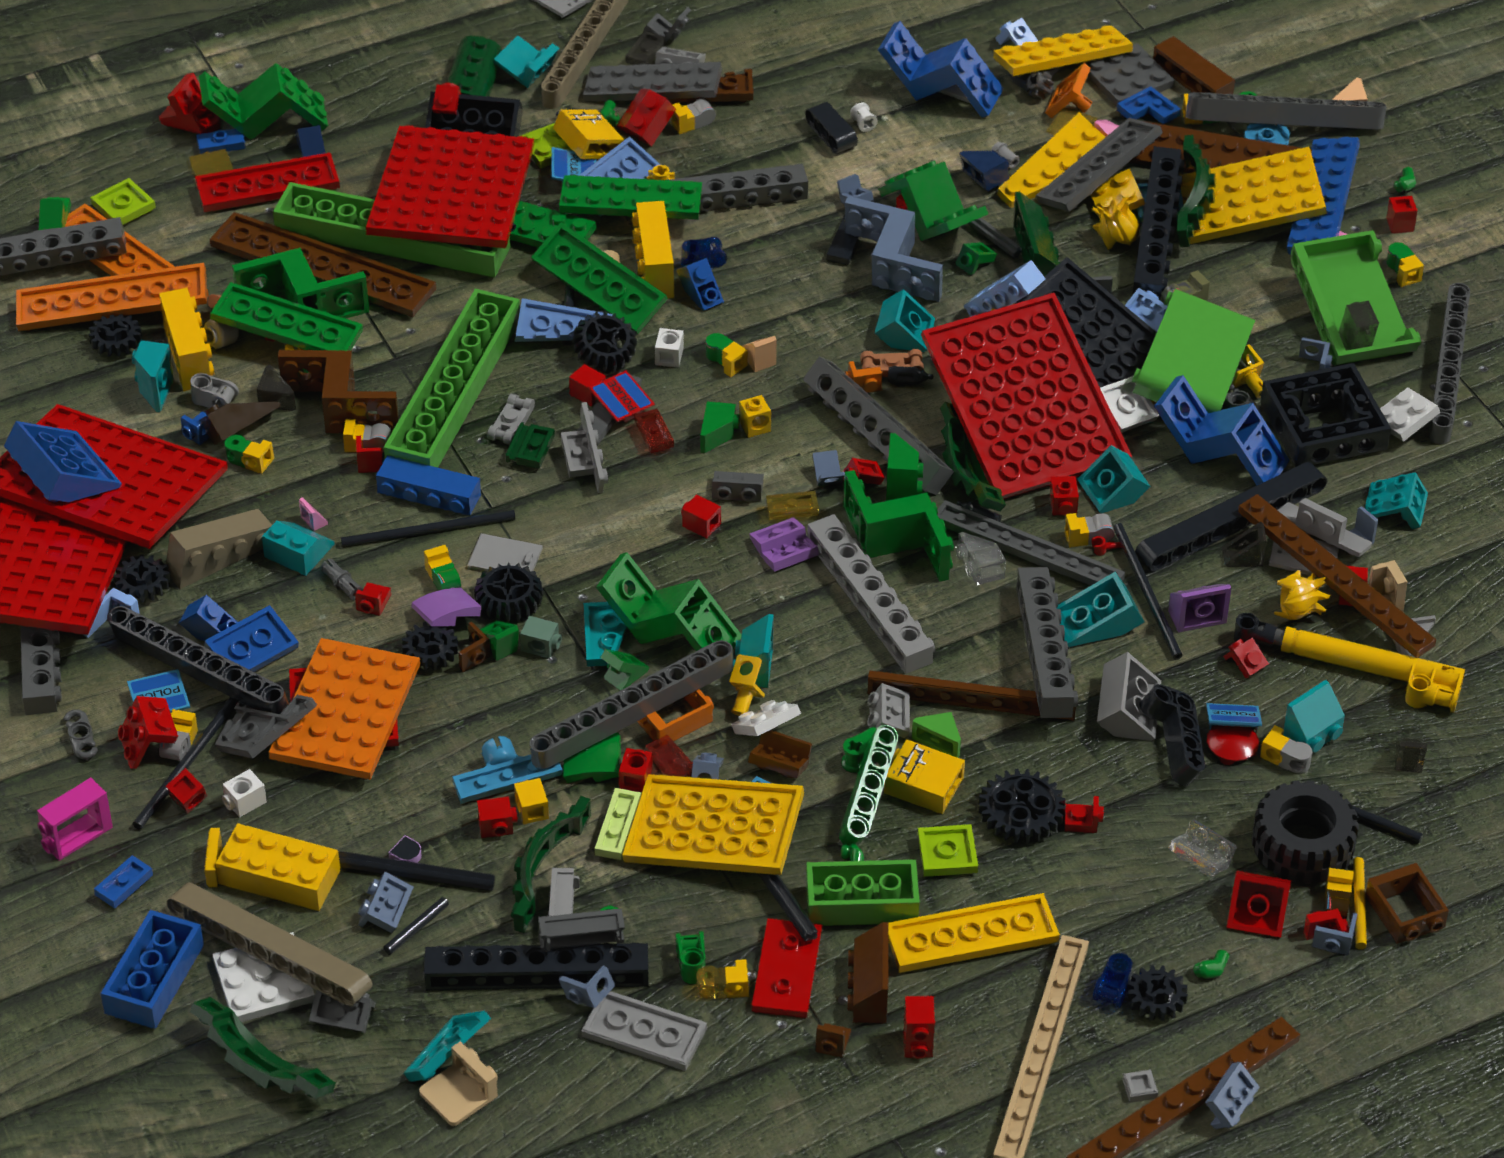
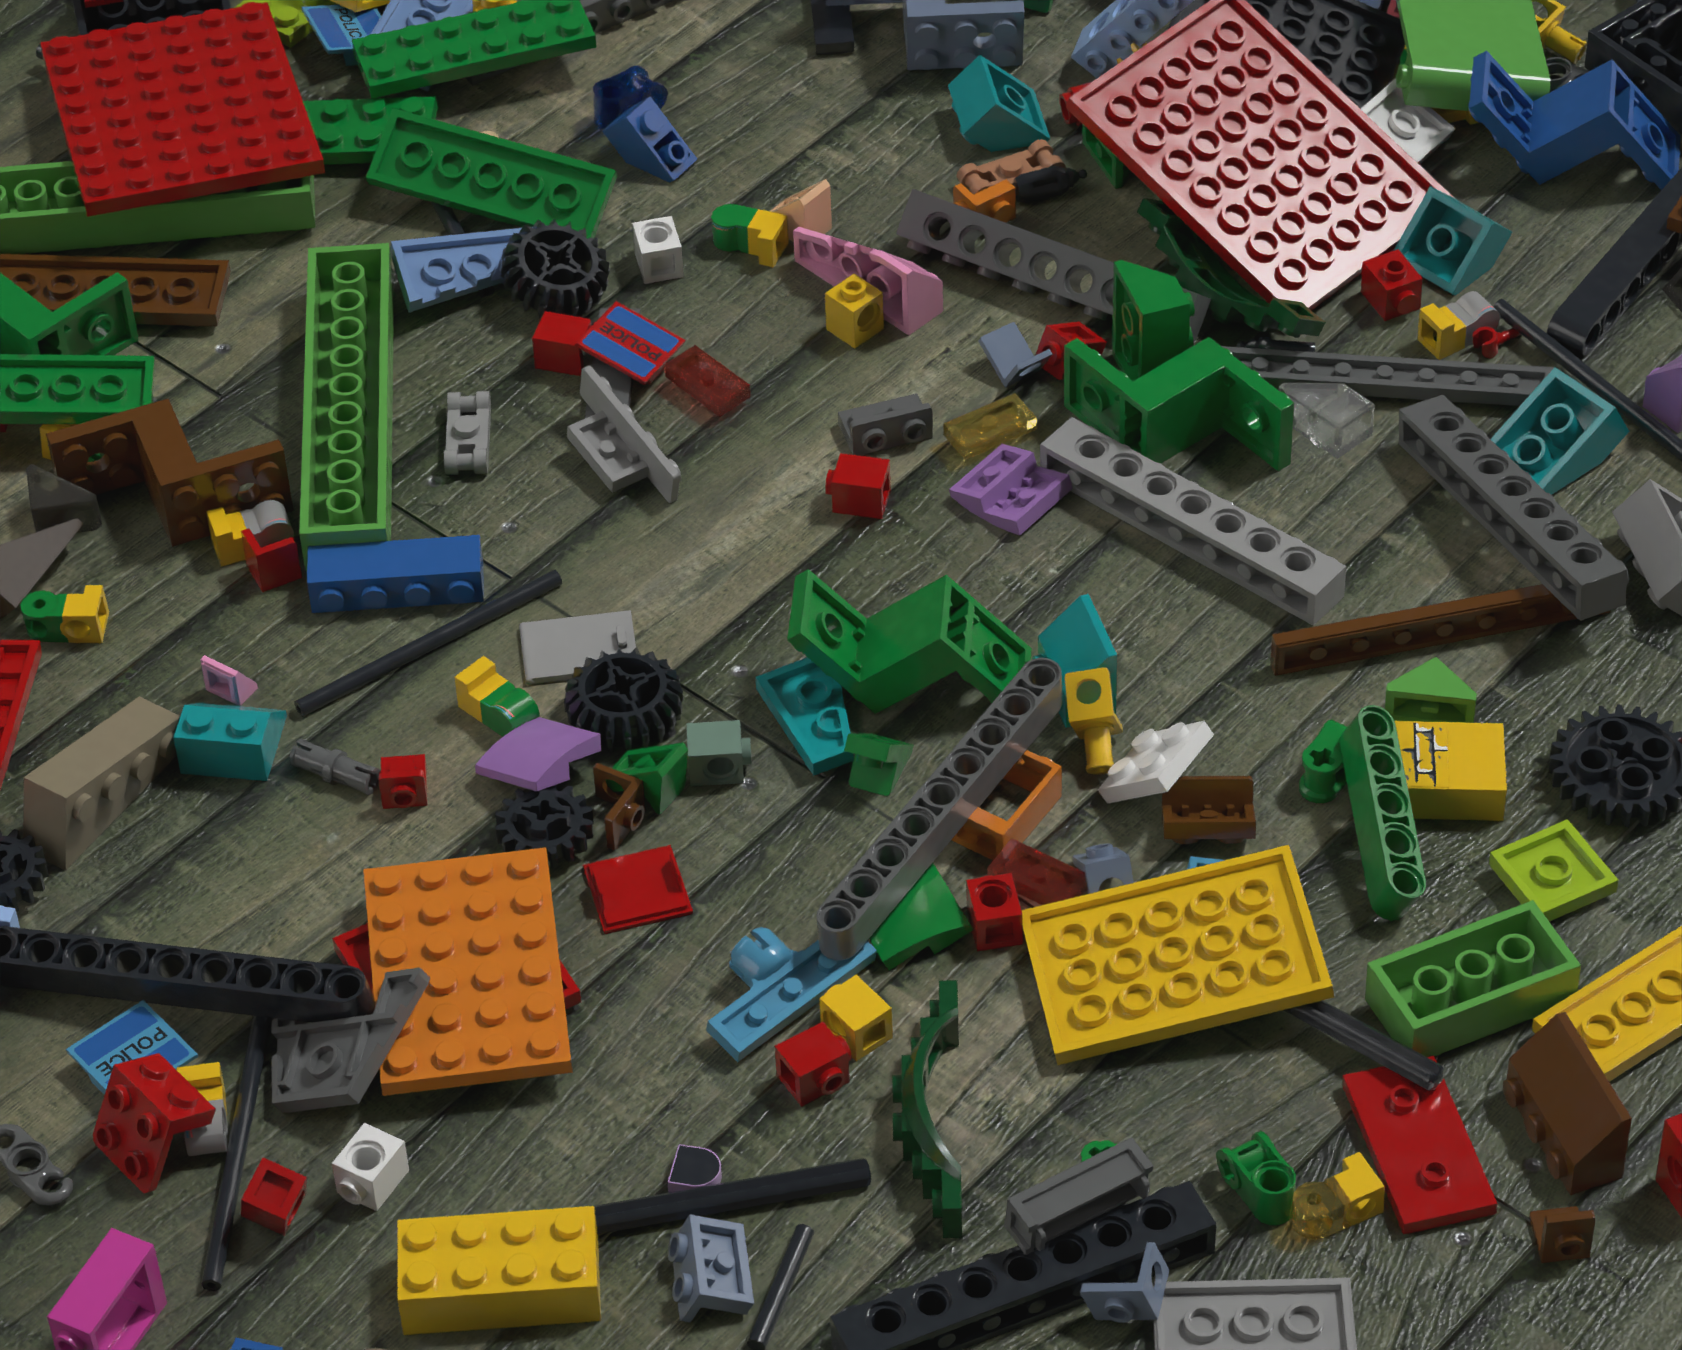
camera: 20 degrees left, 0 degrees up
blue slope [179,595,238,641] -> none
blue plate [204,605,299,672] -> none
yellow tile [204,828,222,887] -> none
dark green plate [505,422,555,469] -> none
light grey container [549,868,580,916] -> none
yellowish green plate [595,788,641,860] -> none
yellow brick [632,201,674,299] -> none
green slope [700,401,740,453] -> none
green arm [841,843,864,861] -> none
light grey bracket [867,683,910,738] -> none
none -> red piece [583,845,693,934]
none -> bright pink wedge [793,227,943,335]

